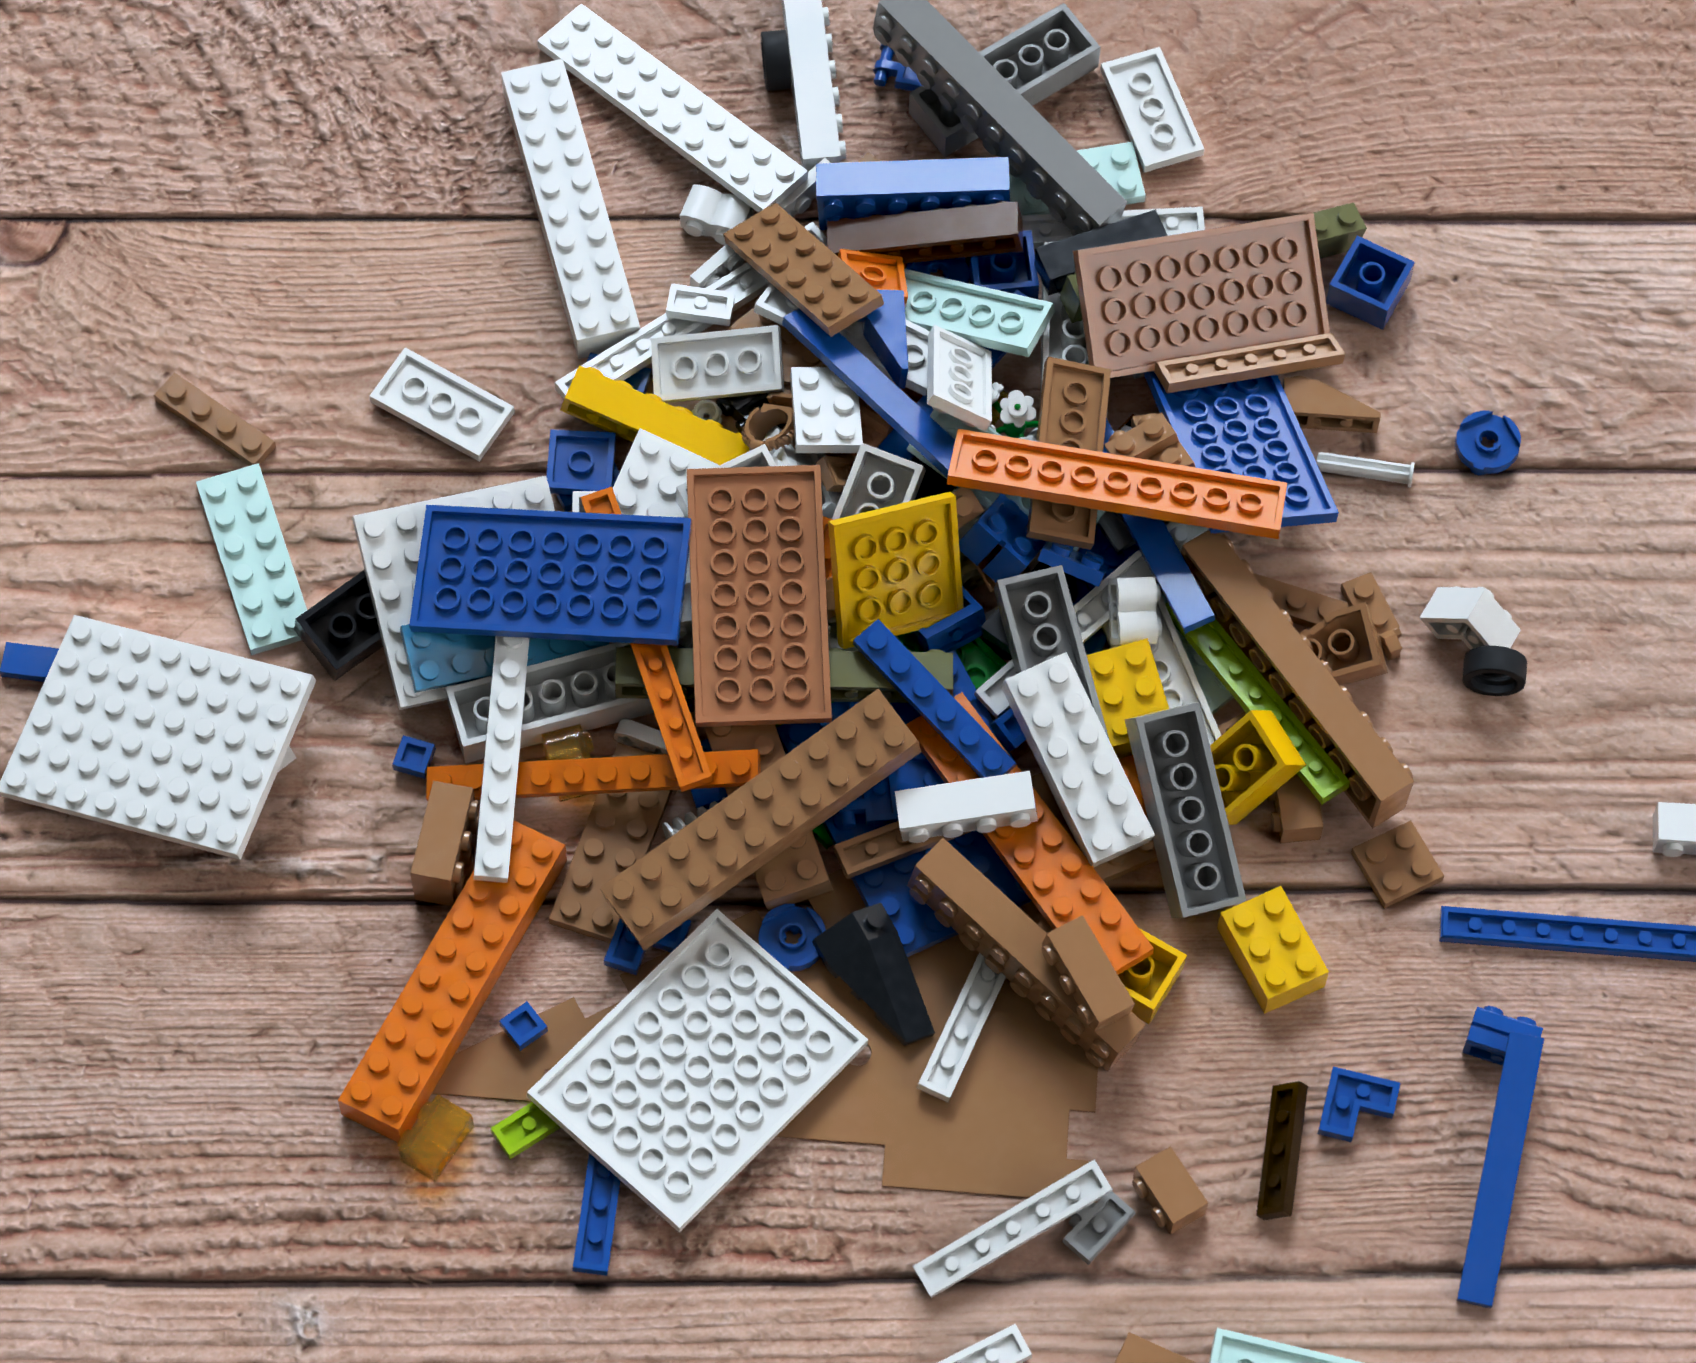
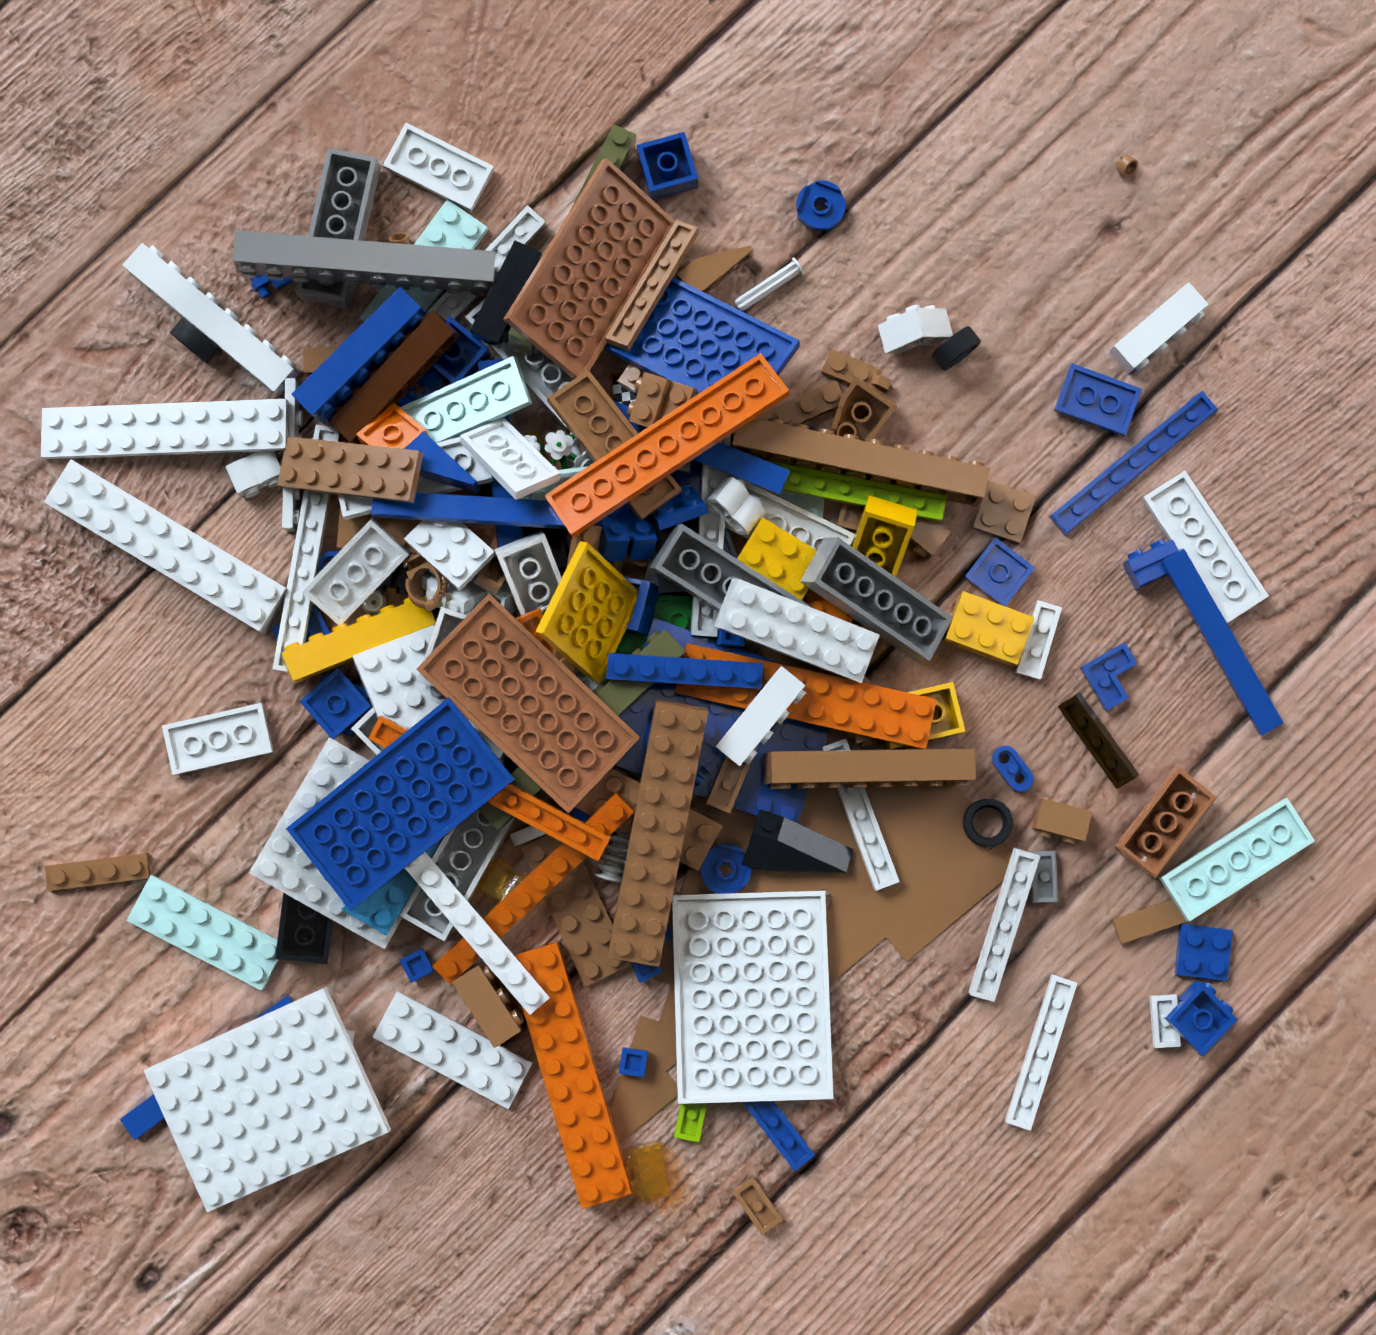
camera: 45 degrees left, 20 degrees up
white plate [666,283,735,326] -> none
medium nougat brick [1042,915,1135,1032] -> none
none -> white plate [373,991,533,1109]
none -> medium nougat plate [732,1176,783,1235]
none -> black tyre [963,798,1013,847]
none -> blue plate [964,537,1035,607]
none -> blue plate [991,746,1033,792]
none -> white plate [1015,600,1062,680]
none -> blue plate [1053,363,1142,437]
none -> nougat brick [1114,766,1217,878]
none -> white plate [1141,471,1269,623]

